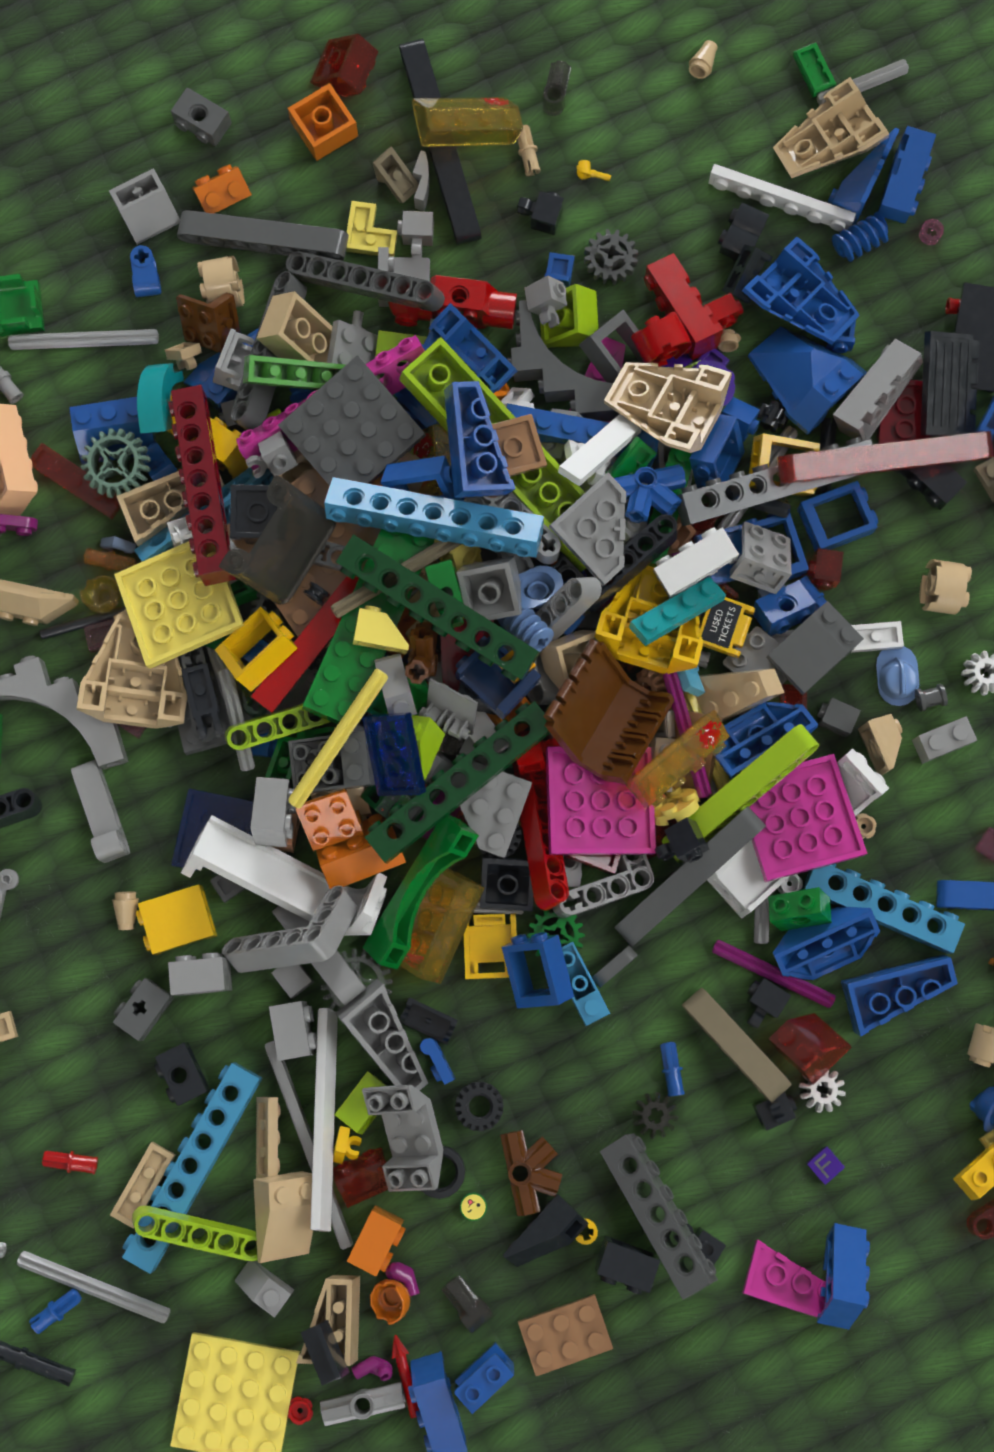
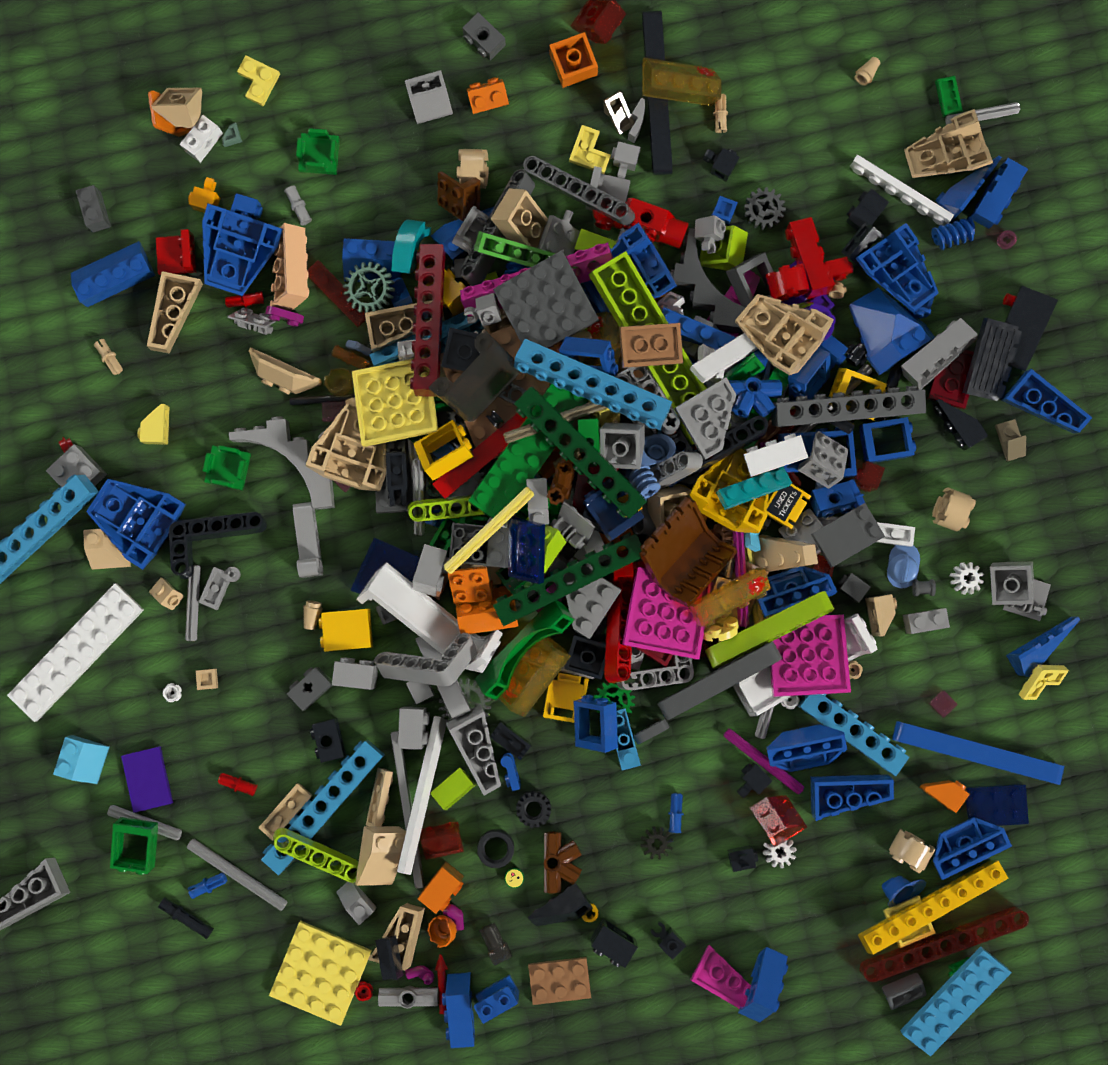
camera: 15 degrees right, 5 degrees up
light grey axle [8,329,159,350] -> none
blue piece [130,245,161,298] -> none
tan tile [165,342,202,370] -> none
dark grey beam [177,210,349,261] -> none
yellow tile [333,1126,362,1164] -> none
light yellow slope [353,606,409,654] -> none
light grey slope [362,1085,444,1192] -> none
blue wedge [444,381,516,498] -> none
clear smoke piece [543,60,572,116] -> none
yellow hand [577,160,611,181] -> none
dark grey brick [600,1133,718,1300] -> none
black brick [654,817,710,863] -> none
dark tan beam [682,987,792,1103] -> none
green brick [768,887,832,931] -> none
clear red beam [777,431,994,484] -> none
dark purple tile [806,1146,845,1185] -> none

